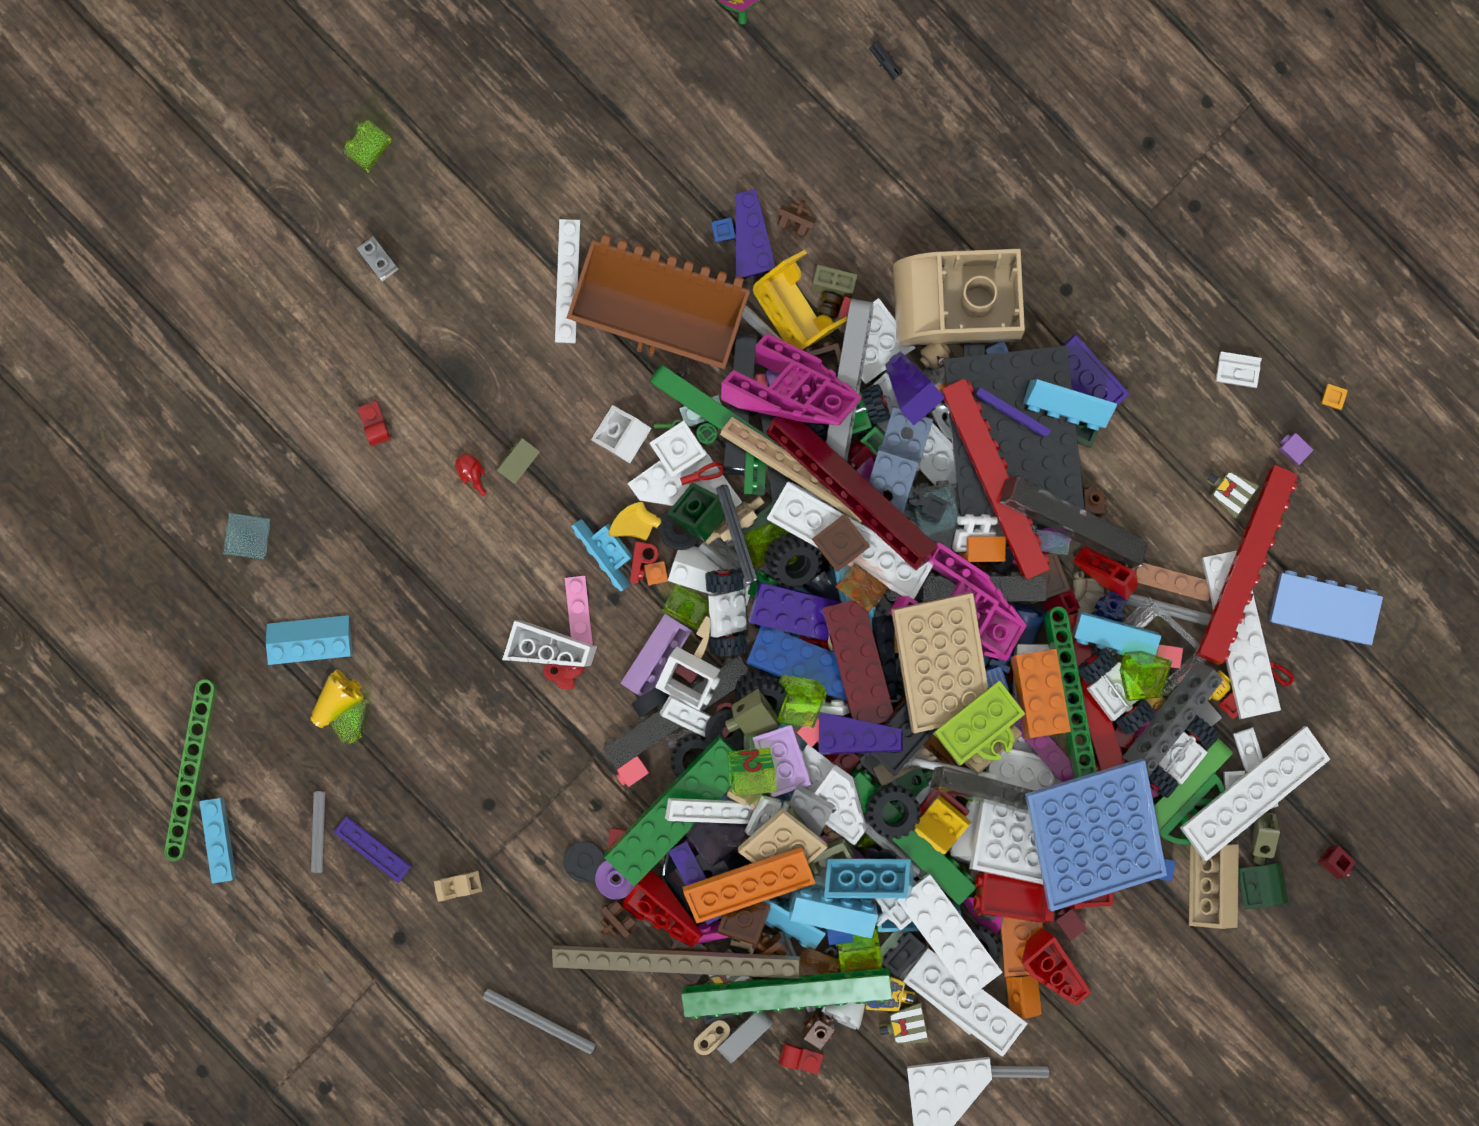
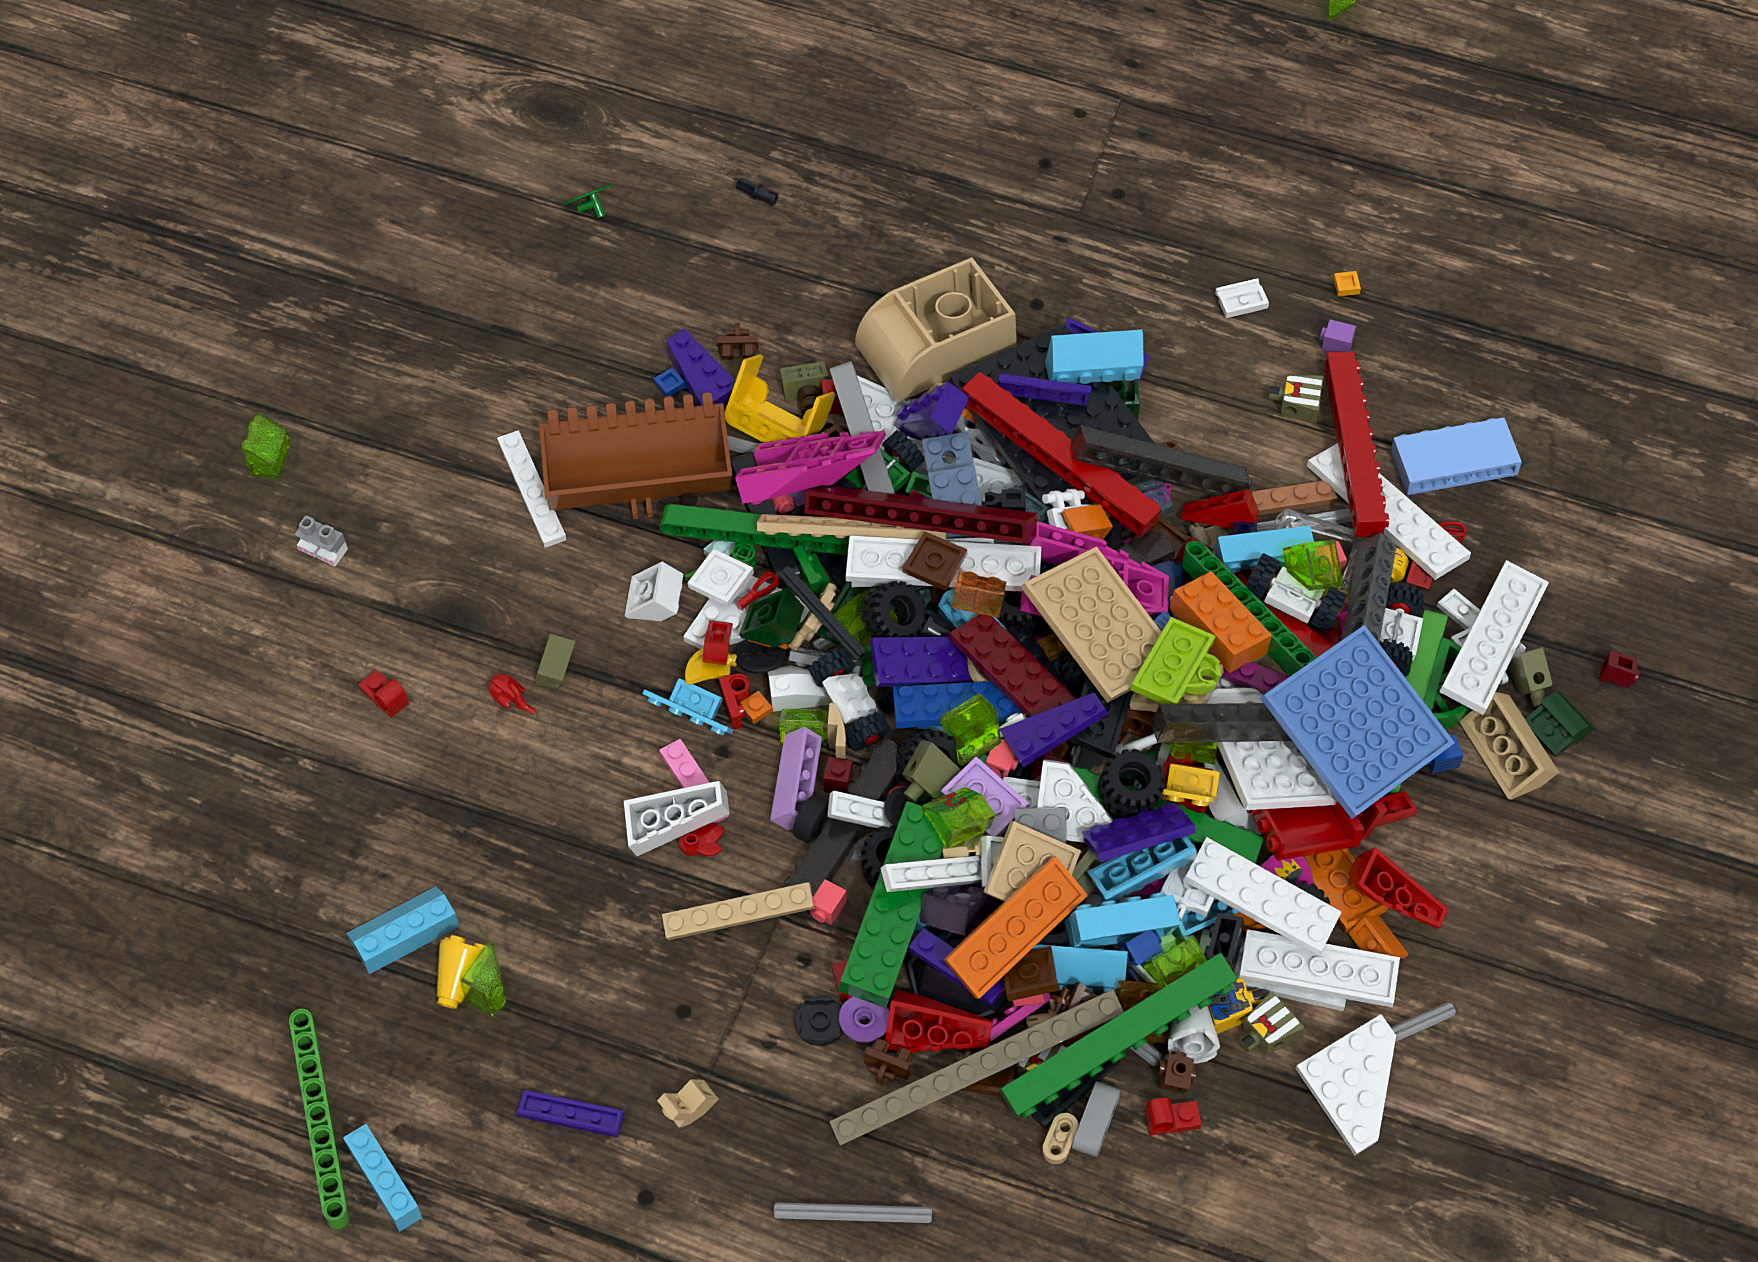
camera: 25 degrees left, 30 degrees down
clear light blue plate [223,513,271,560] -> none
light grey axle [311,791,325,873] -> none
white window [656,647,720,711] -> none
dark red brick [1054,907,1087,941] -> none
none -> tan plate [662,882,815,940]
none -> red plate [702,620,733,665]
none -> dark purple plate [1082,803,1196,862]

